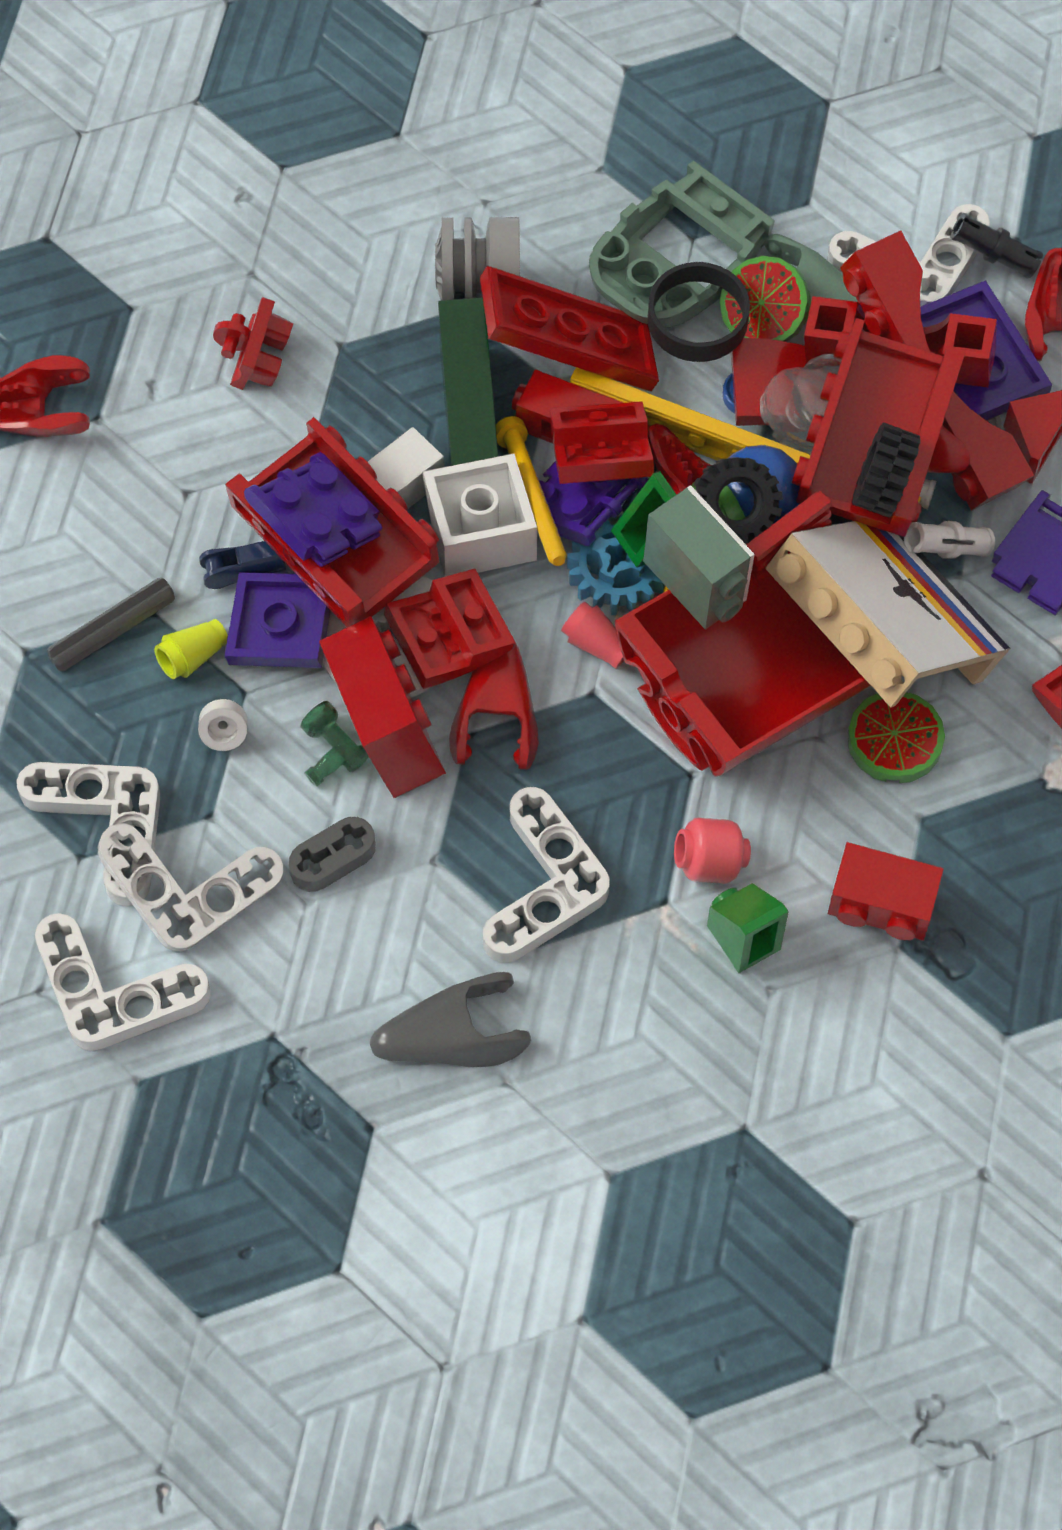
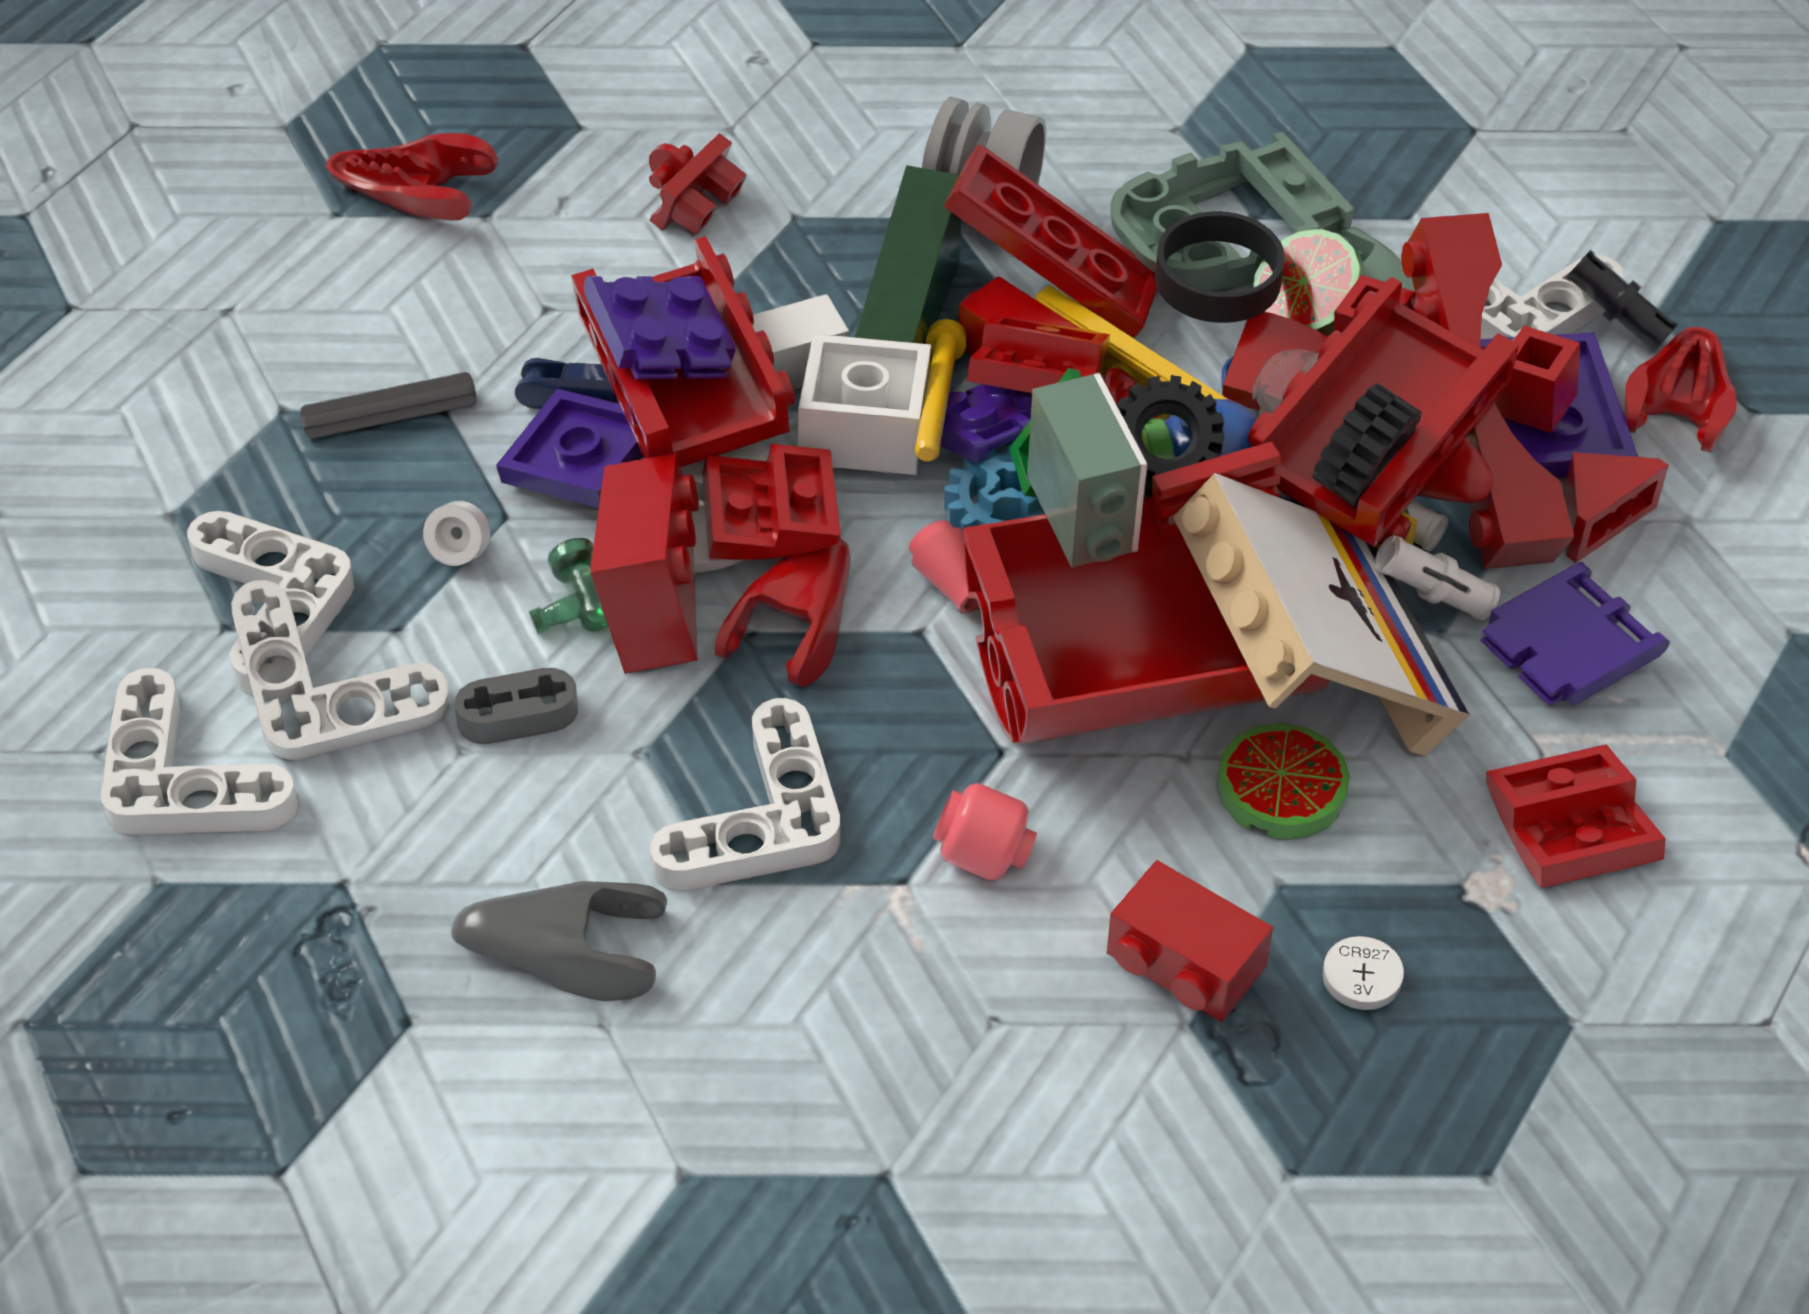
camera: 20 degrees right, 15 degrees down
neon yellow cone [154,619,228,679] -> none
green slope [707,883,789,973] -> none
none -> white piece [1323,936,1404,1010]

